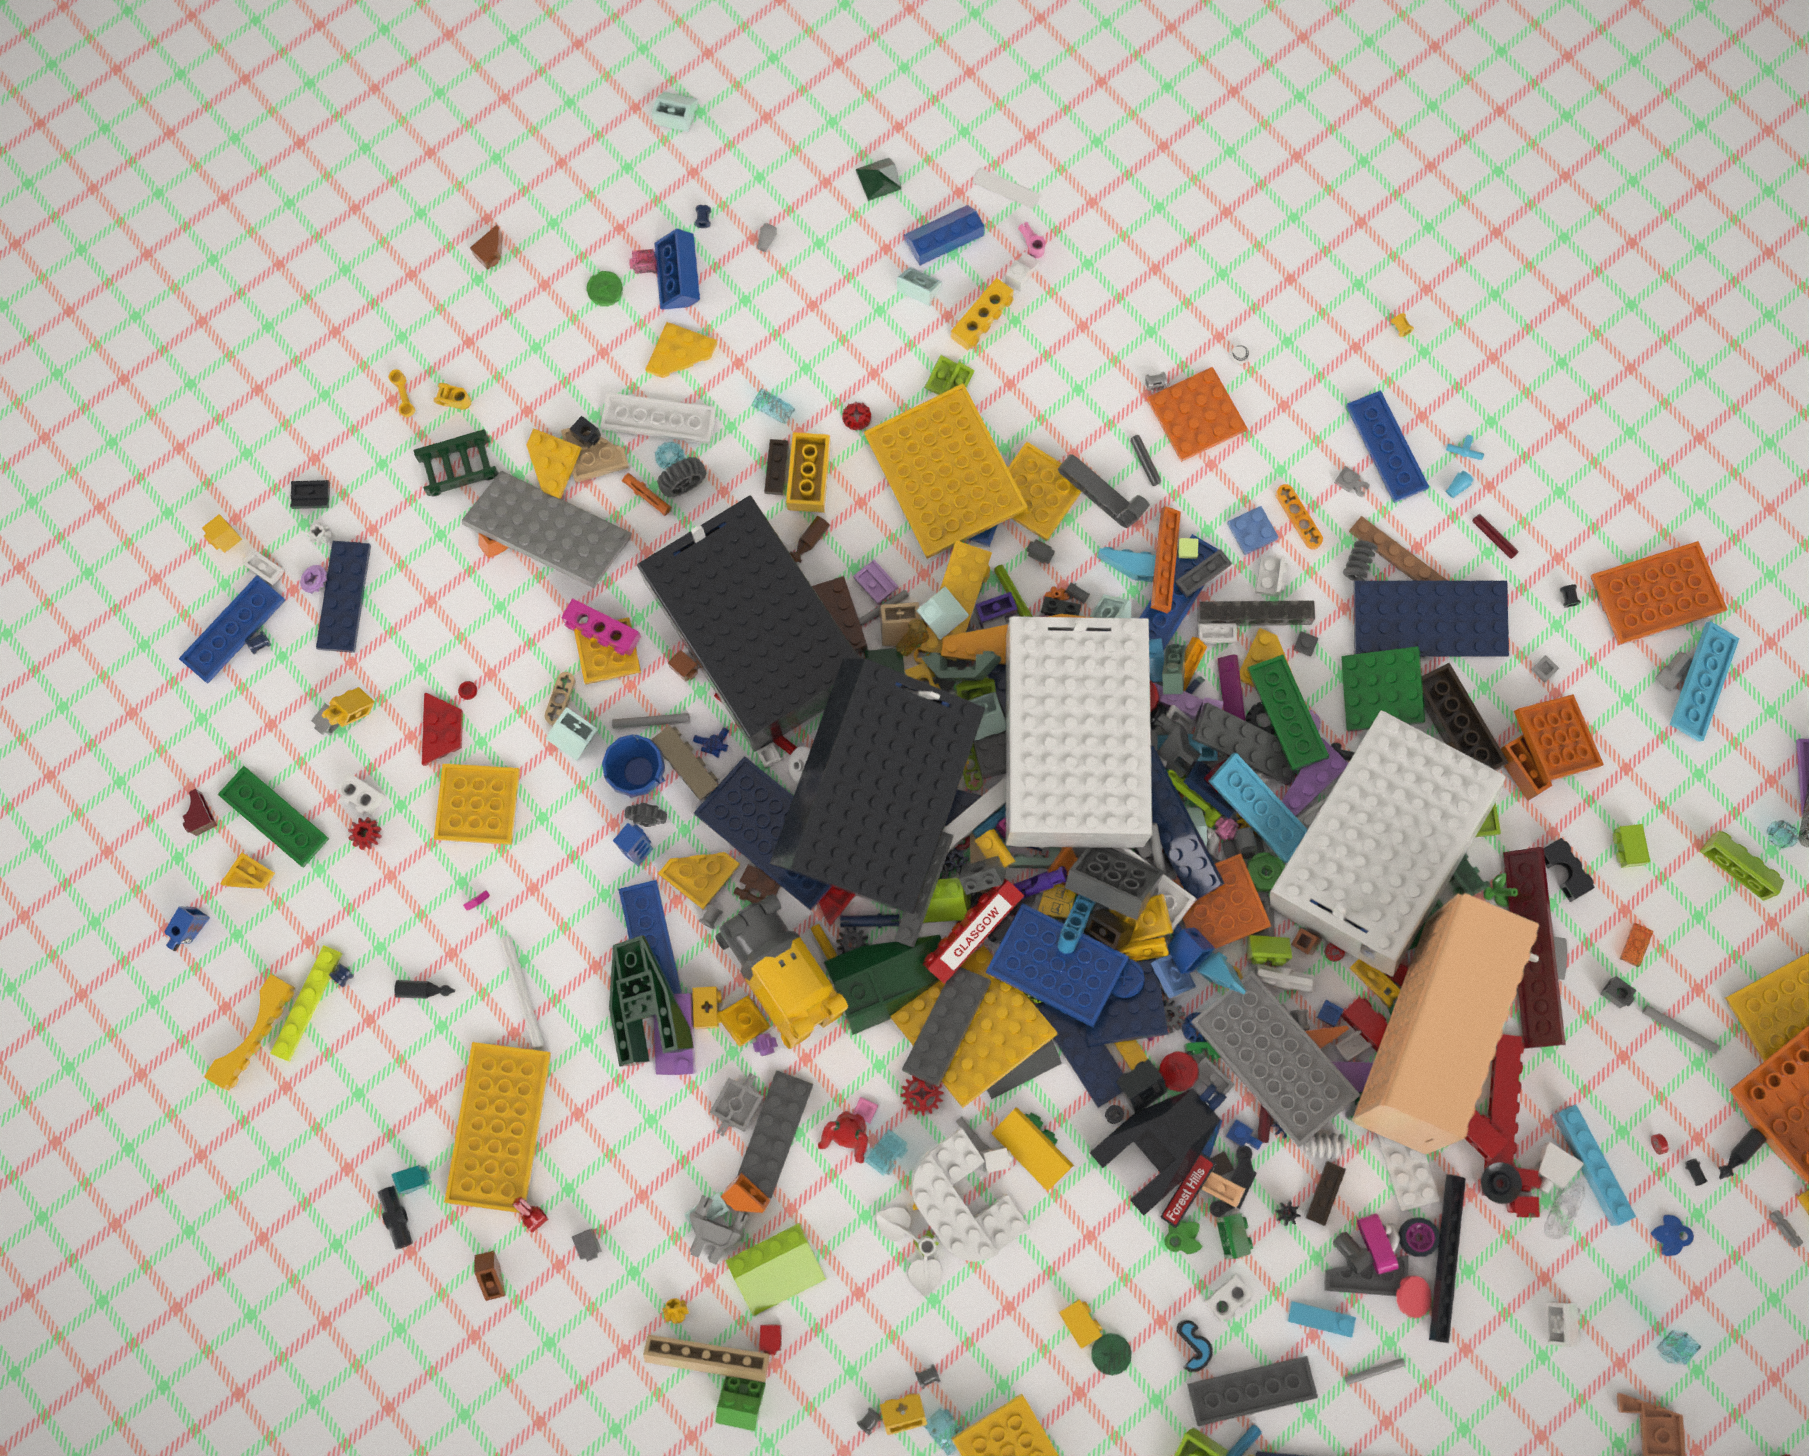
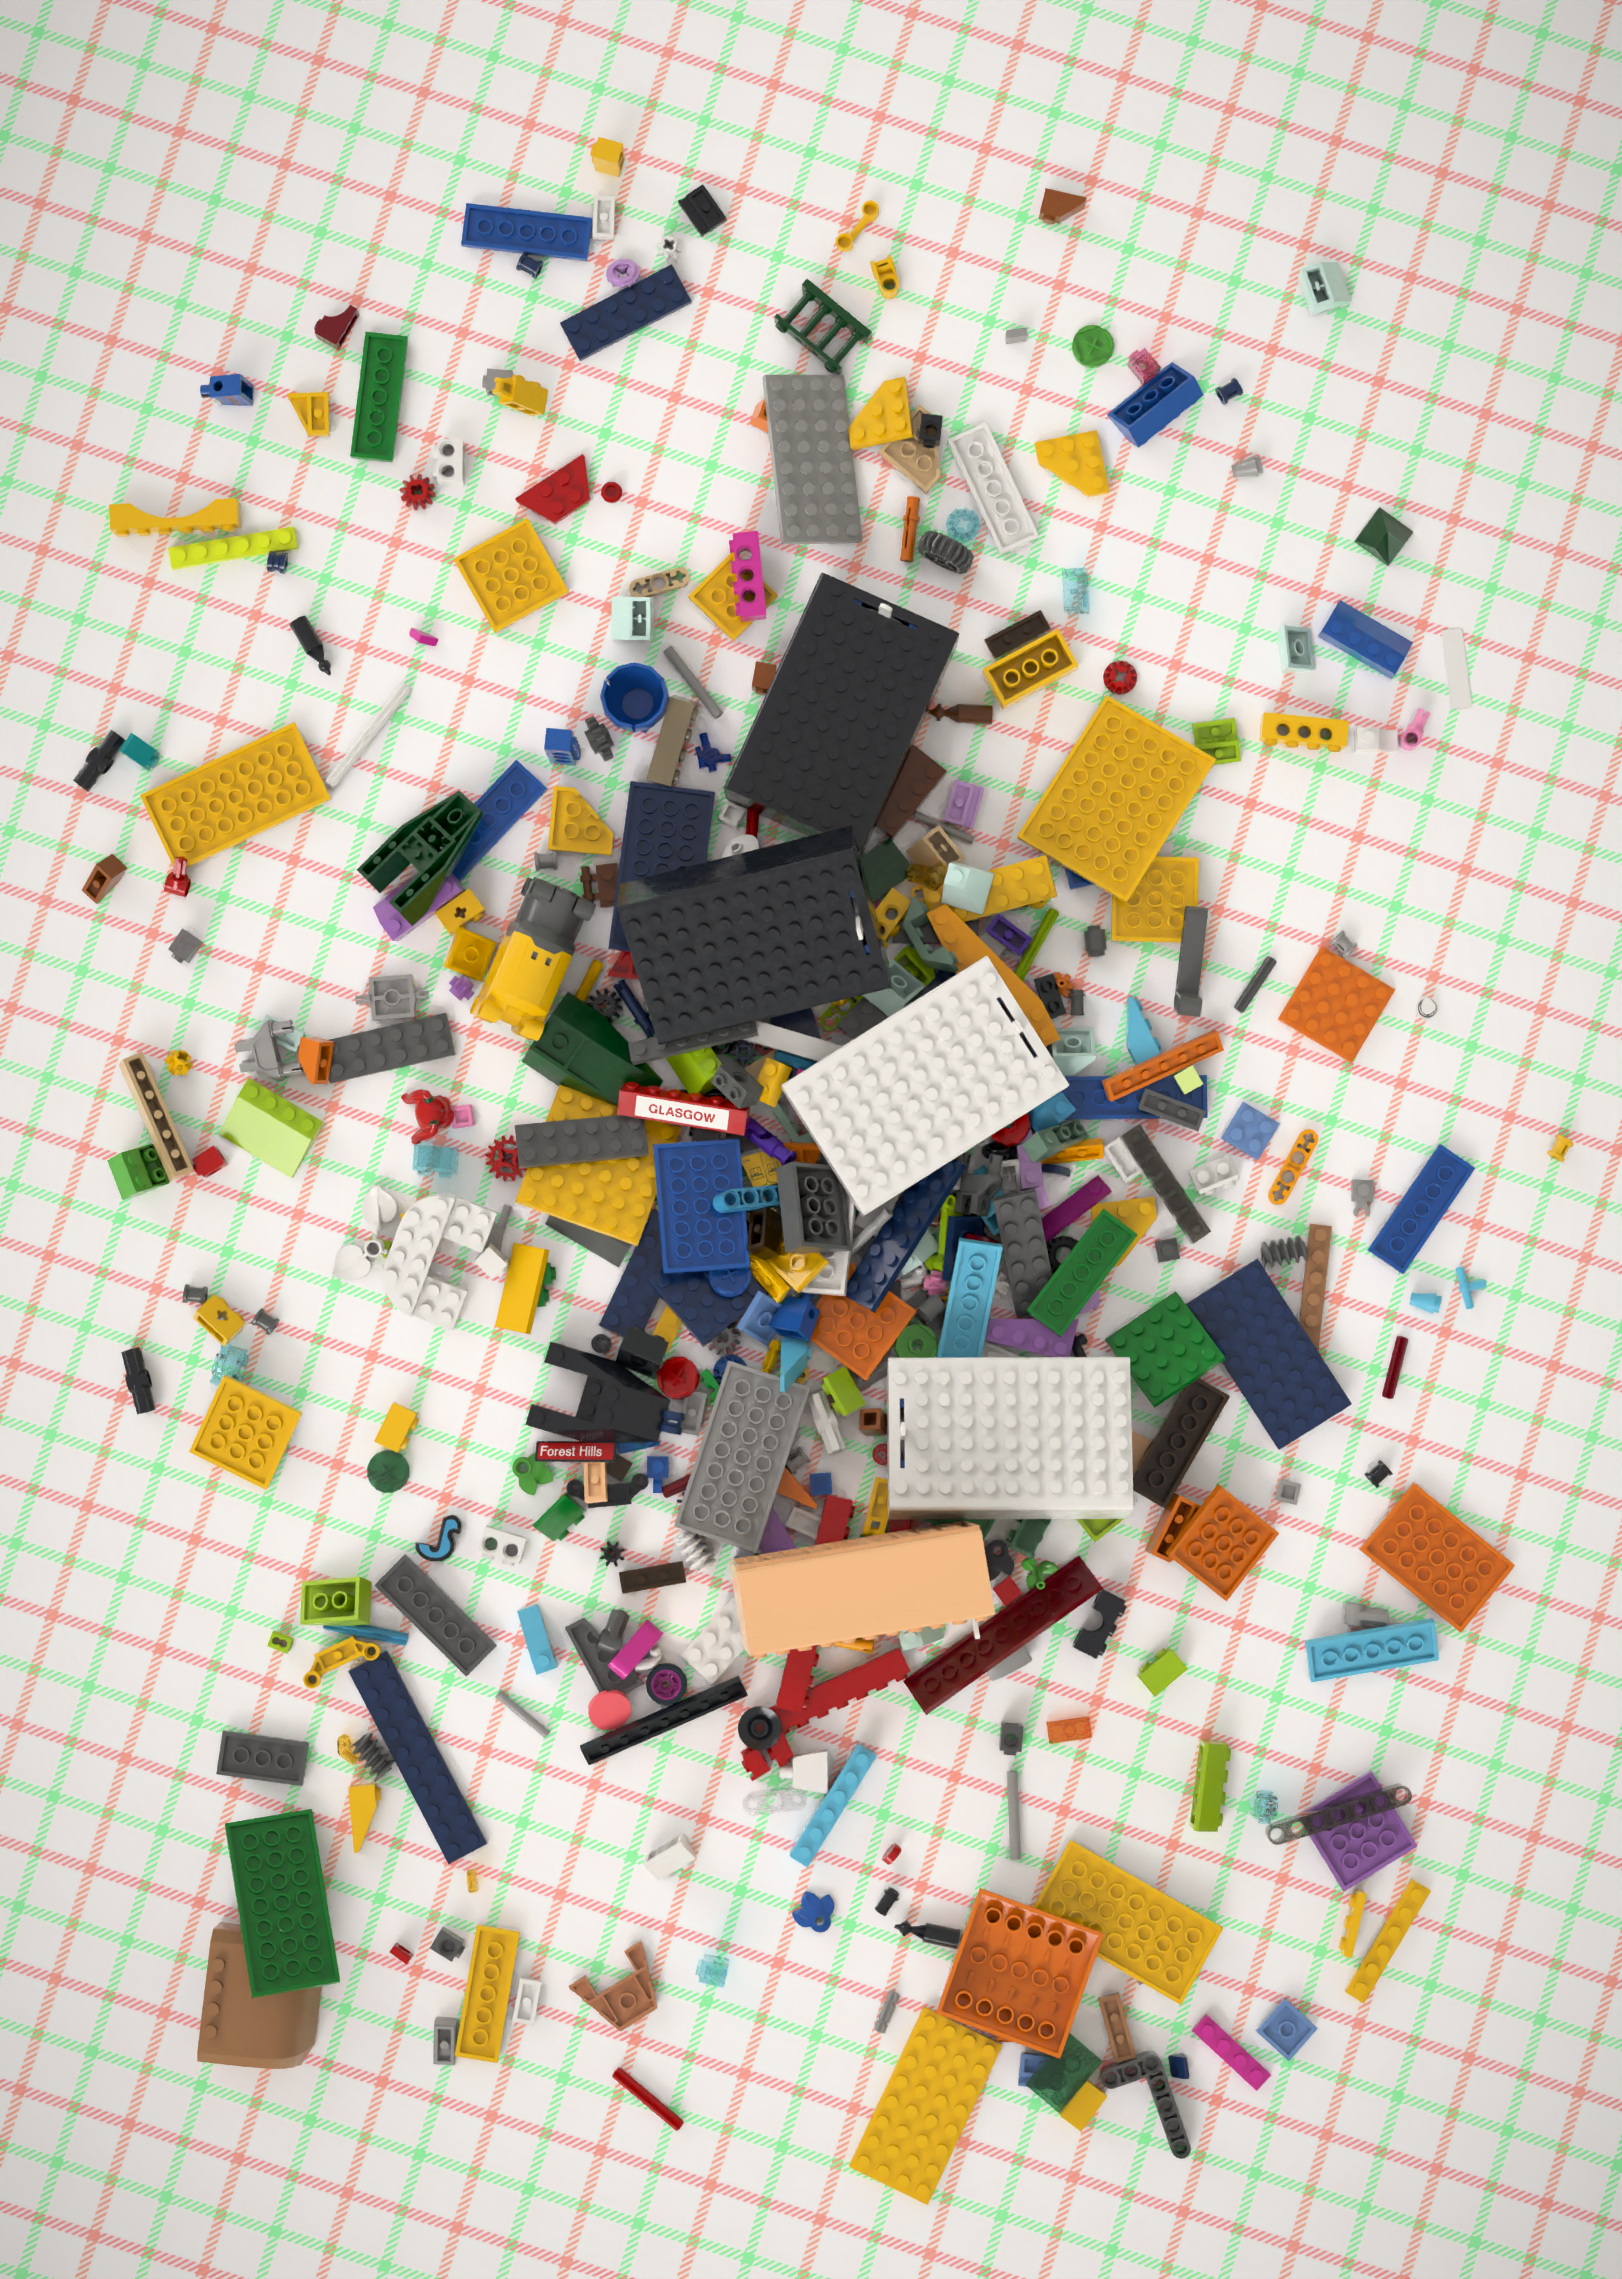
camera: 55 degrees right, 10 degrees up
none -> yellow axle [760,1339,781,1374]
none -> light grey tile [1005,328,1028,344]

